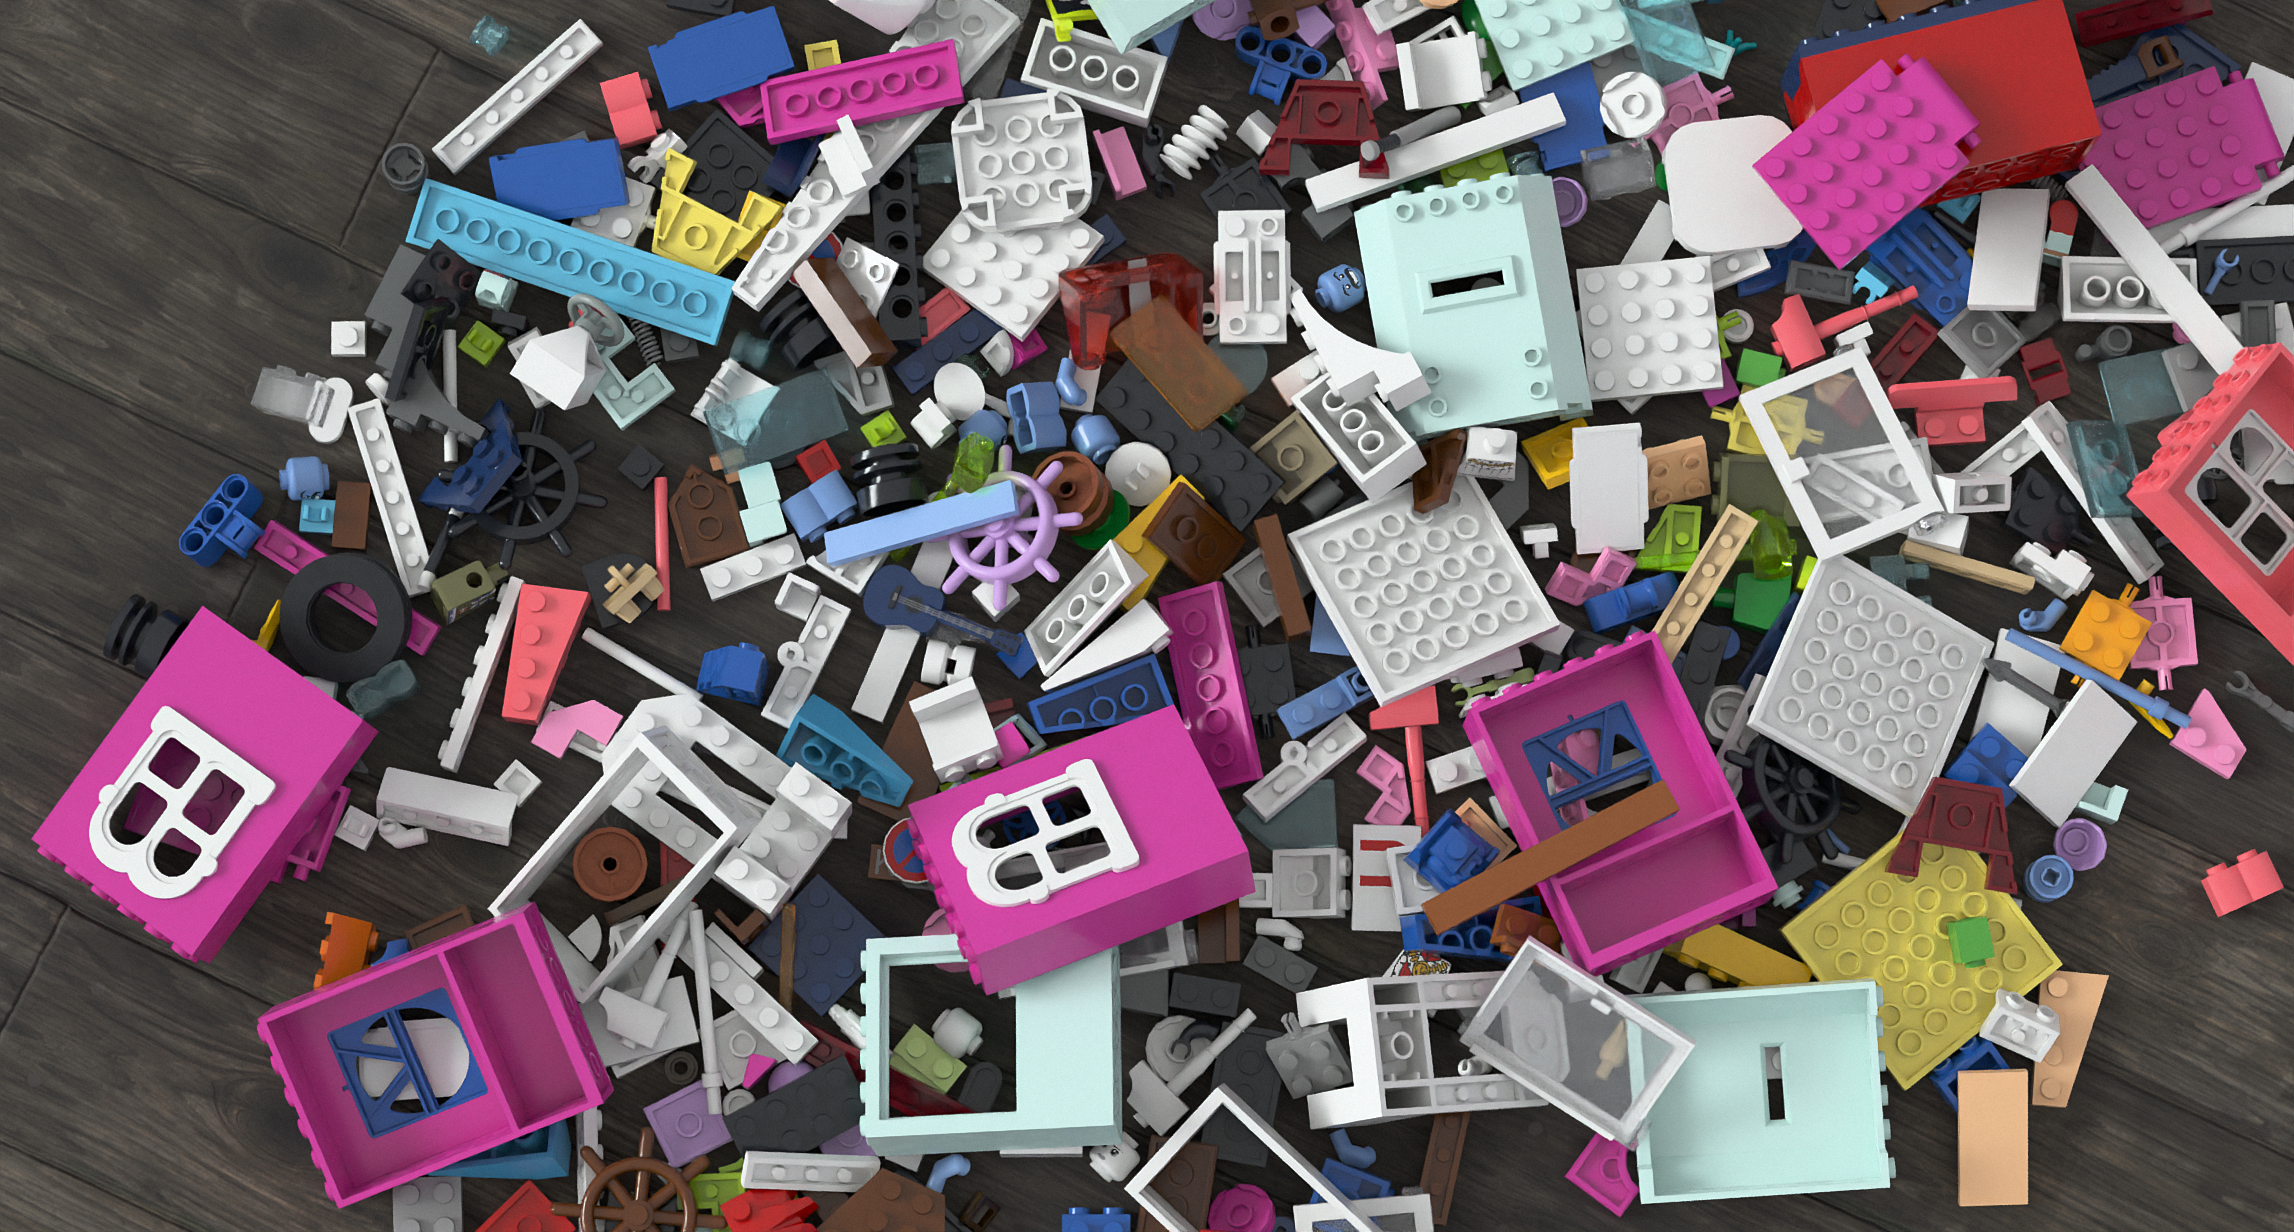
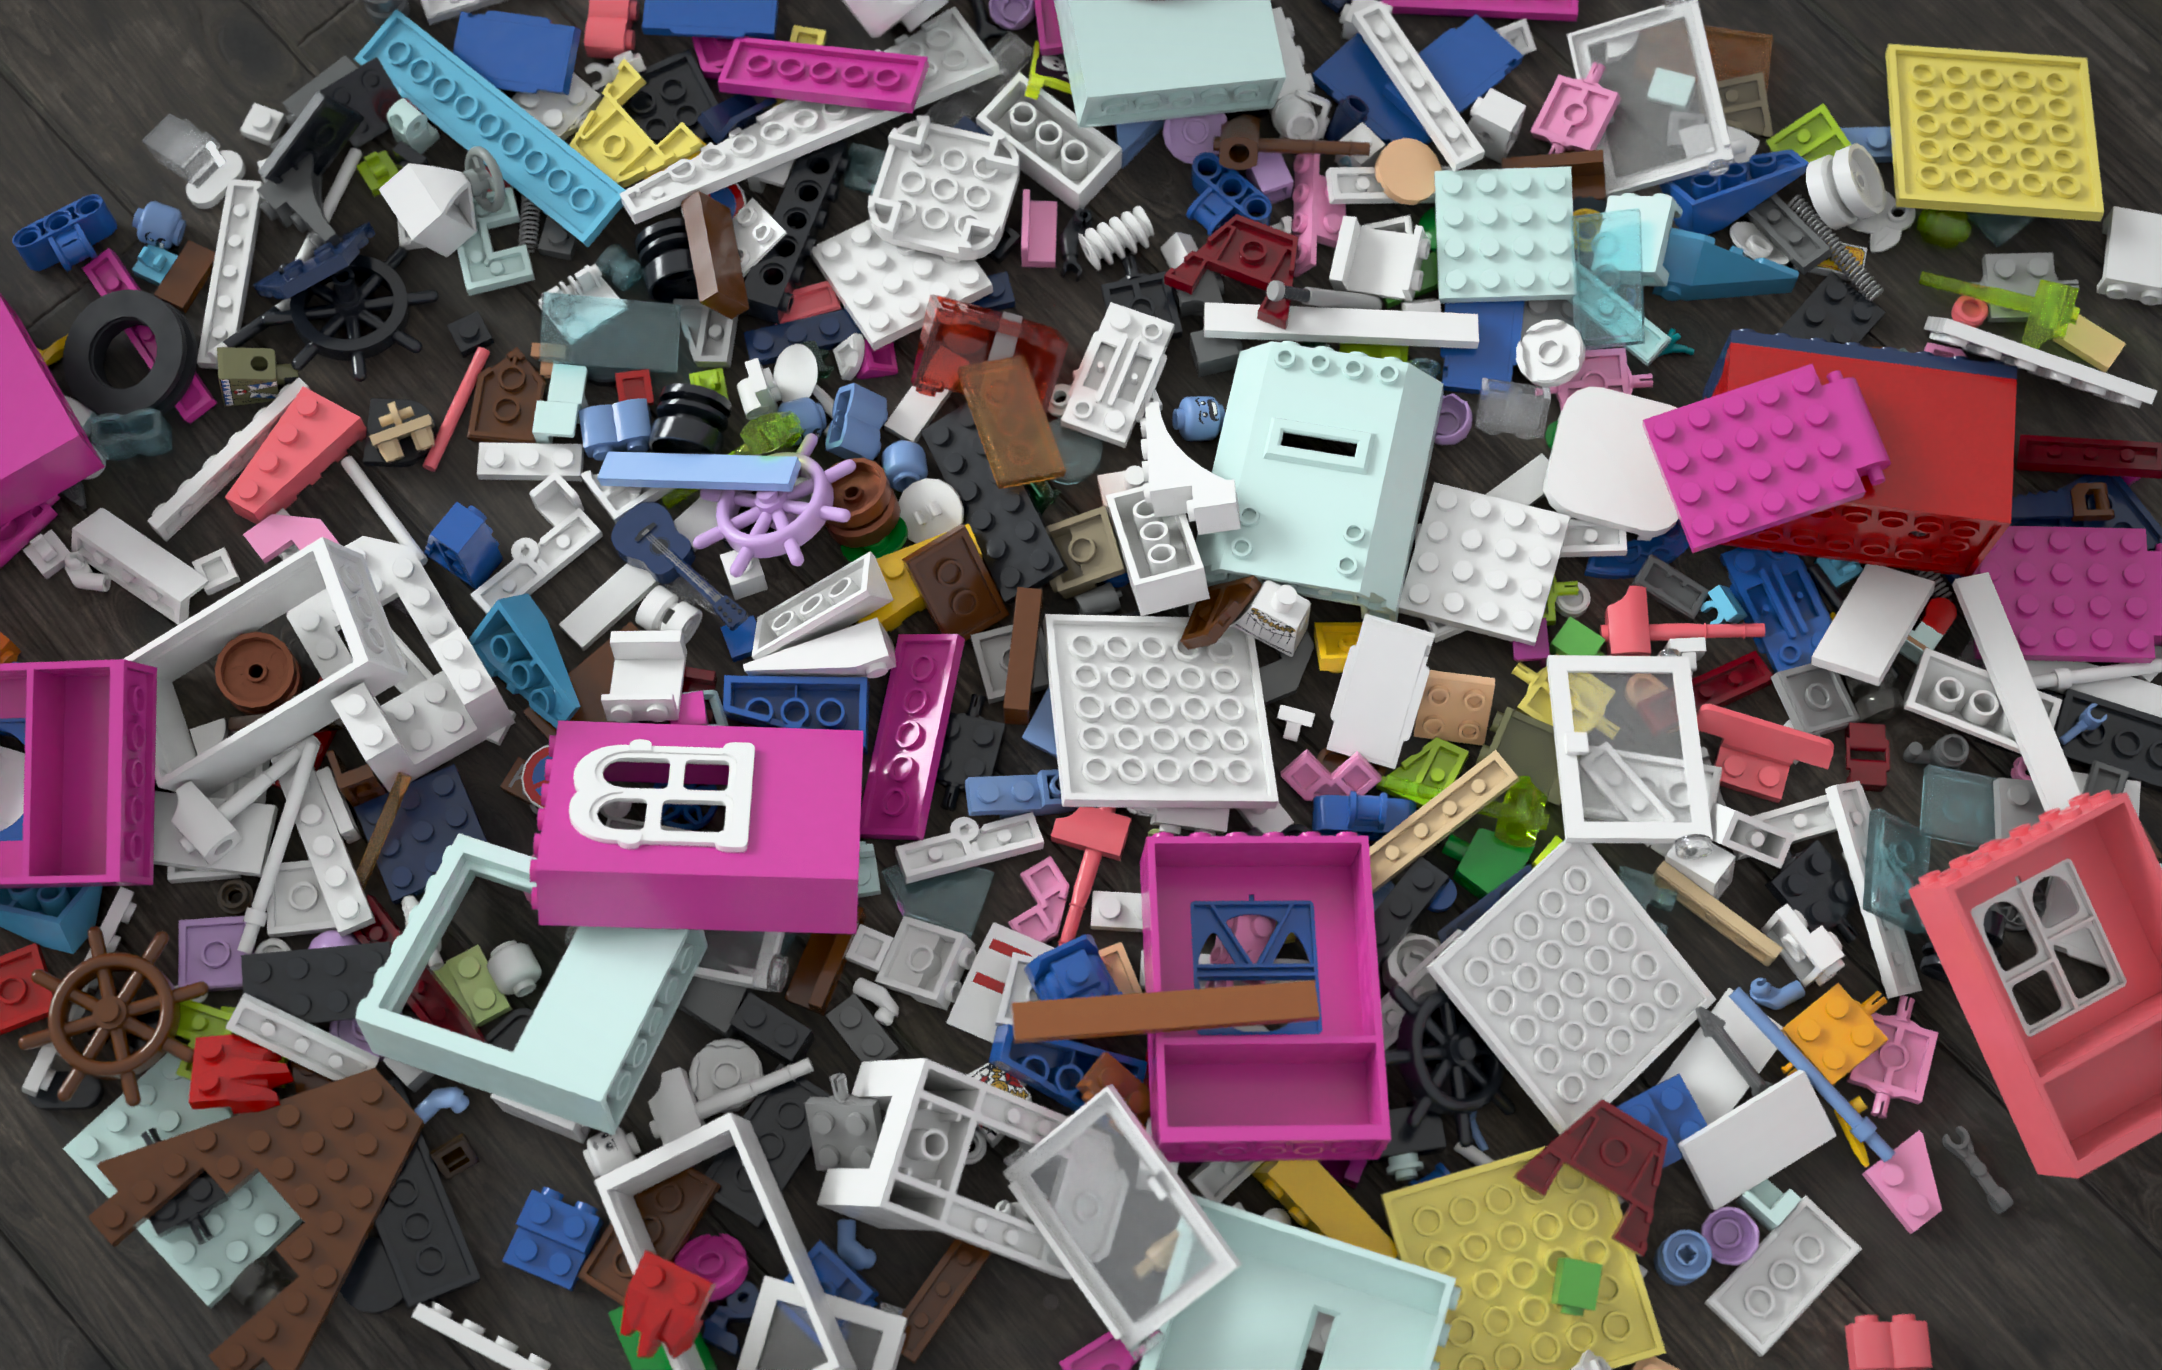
camera: 25 degrees right, 10 degrees down
dark pink slope [742,1053,778,1090] -> none
white panel [819,115,880,198] -> none
medium blue arm [1055,358,1087,406] -> none
black arm [1171,1019,1220,1060] -> none
none -> white tile [1704,1195,1862,1357]

